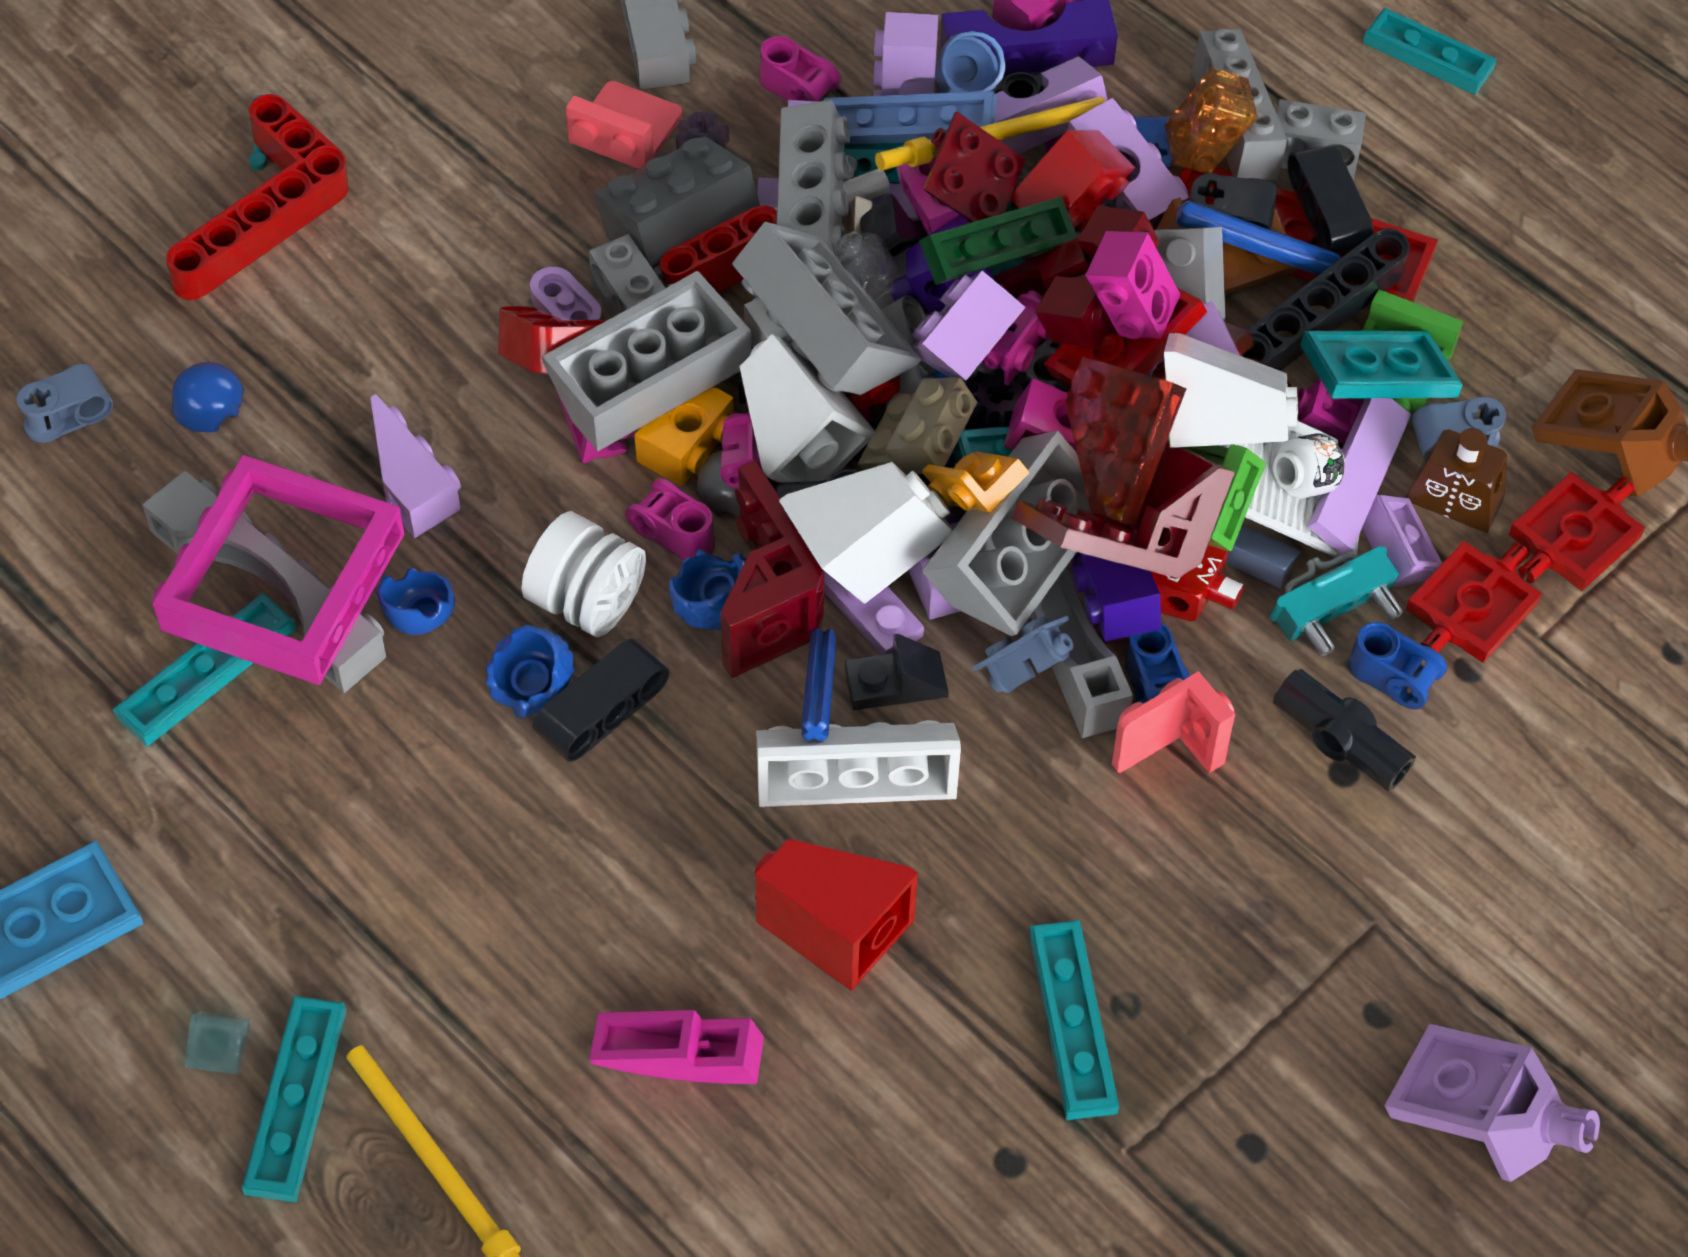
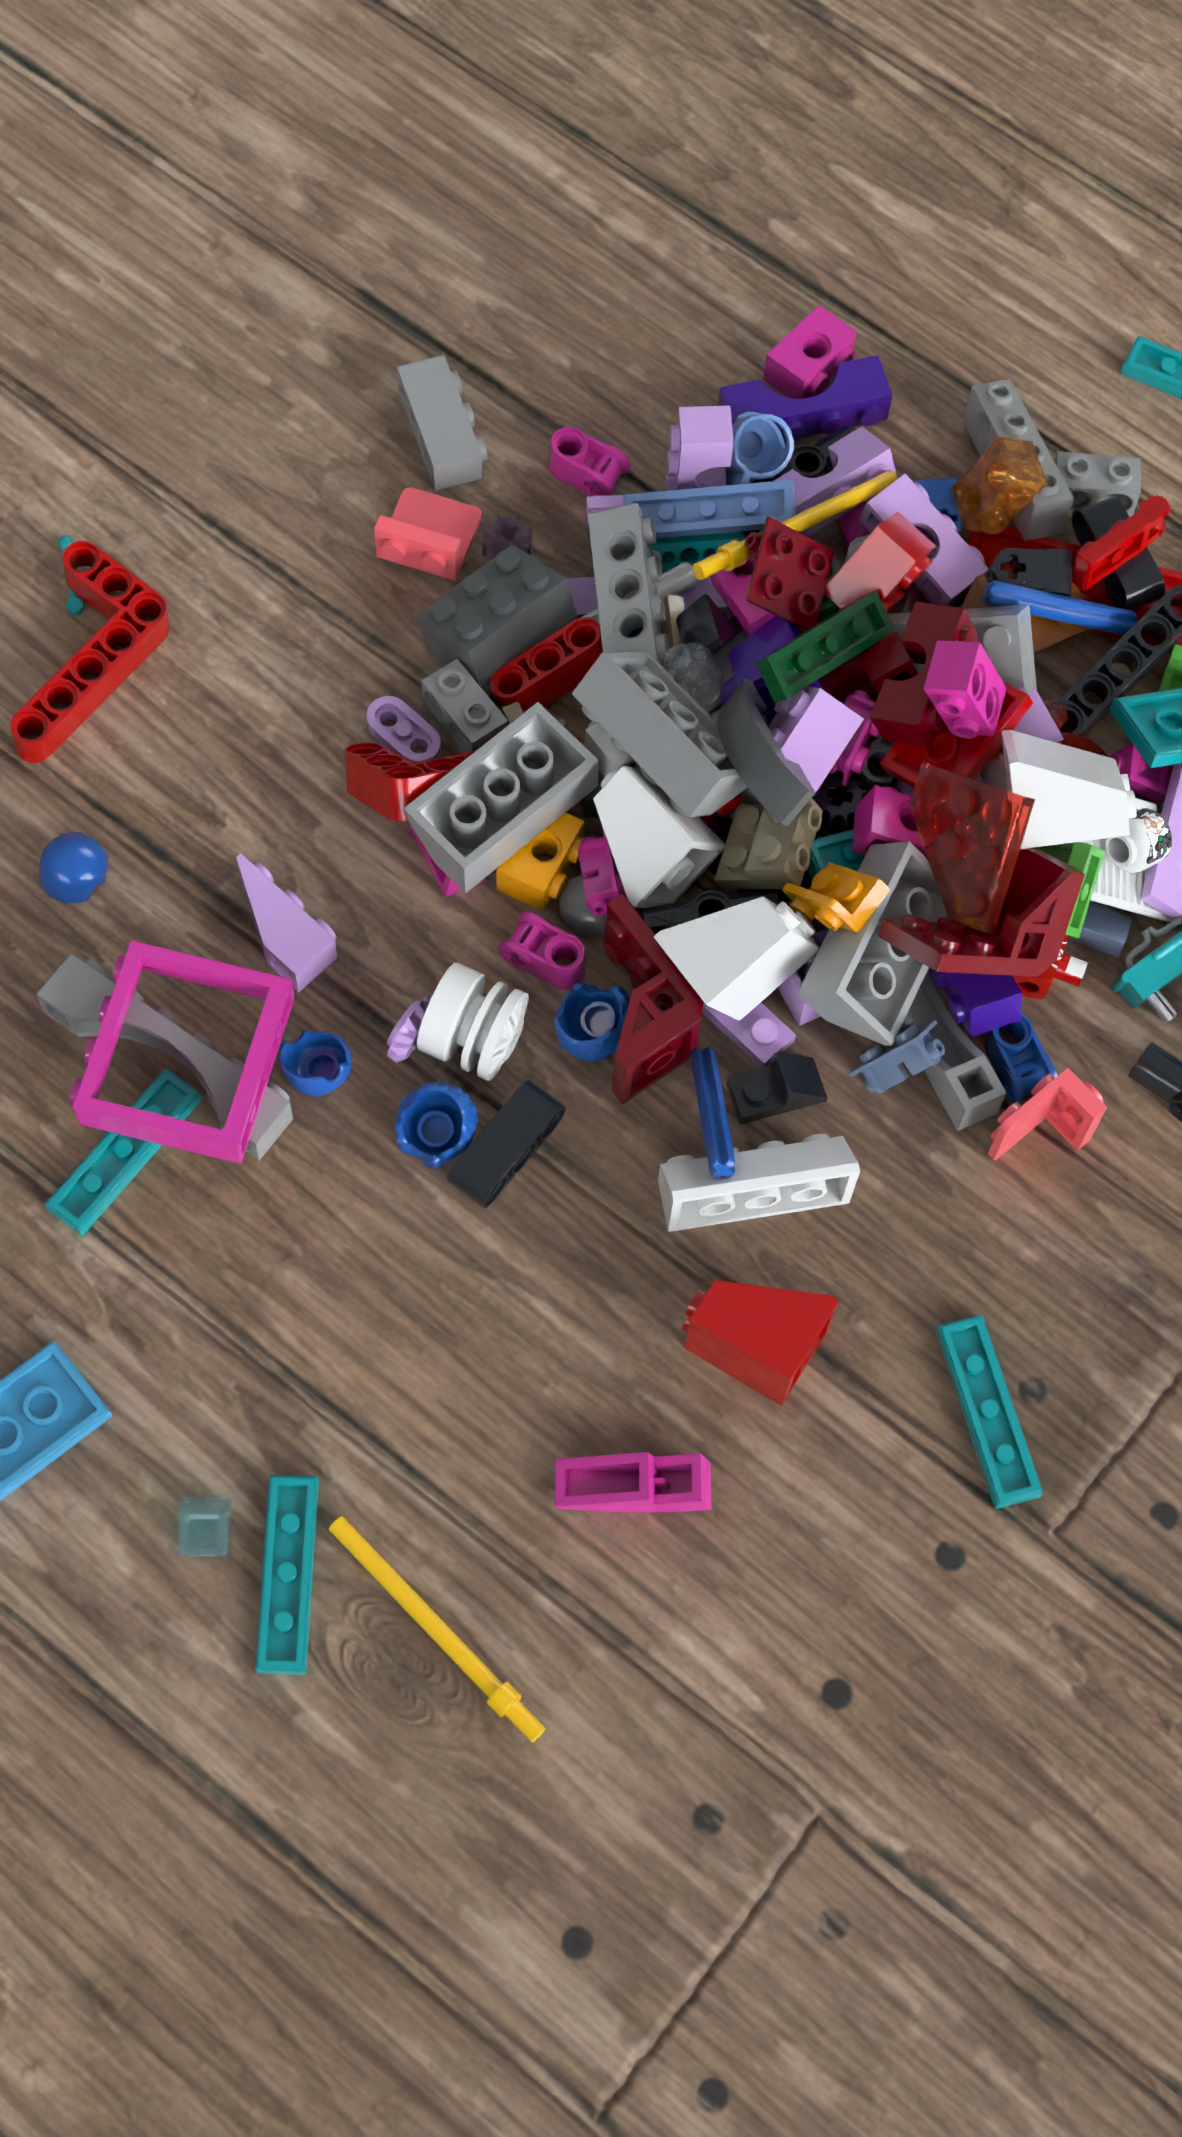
camera: 10 degrees left, 10 degrees up
none -> lavender gear [387,996,431,1063]
none -> dark grey slope [717,678,815,827]
none -> red hinge [1072,495,1171,591]

